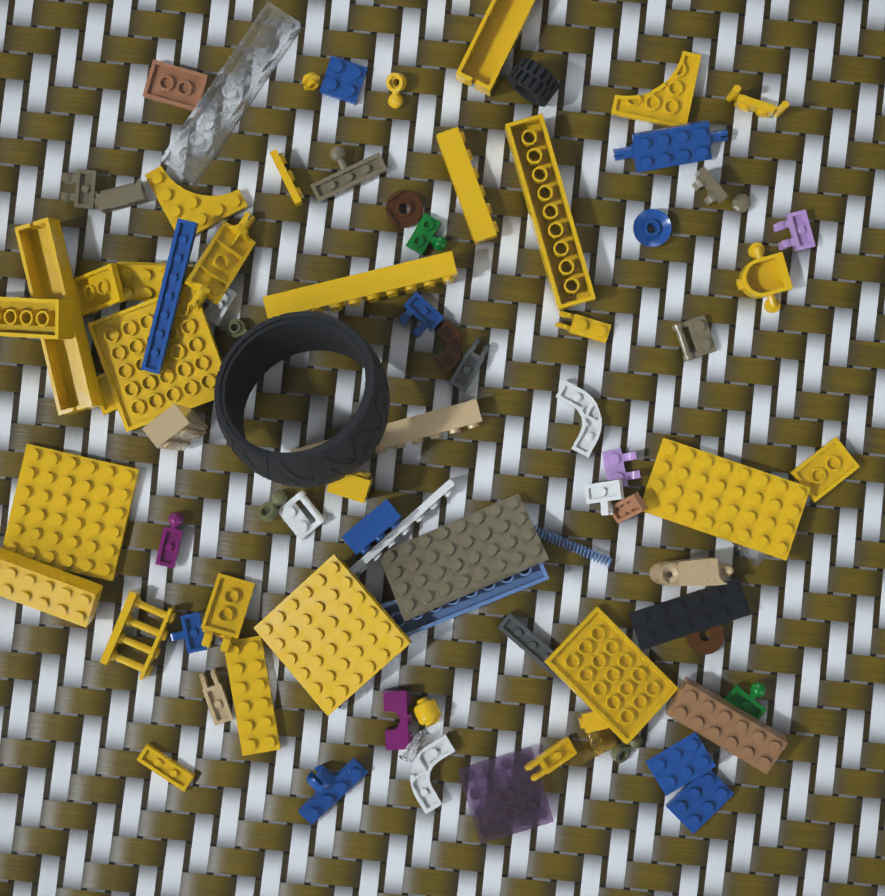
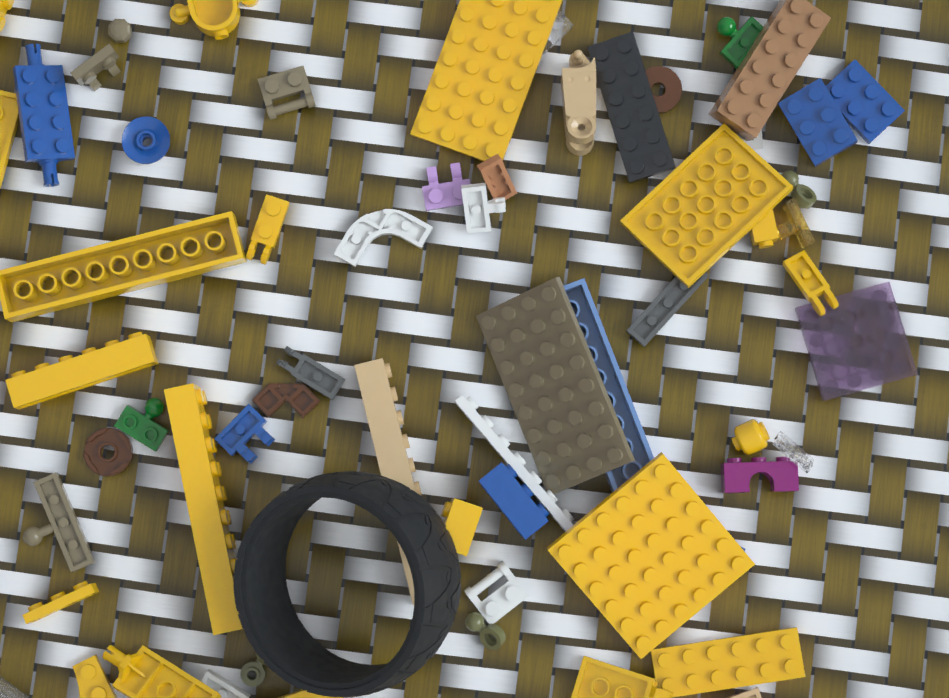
camera: 90 degrees left, 5 degrees down
blue plate [298,757,368,825] -> none
white plate [410,733,455,814] -> none
medium blue piece [534,525,613,567] -> none

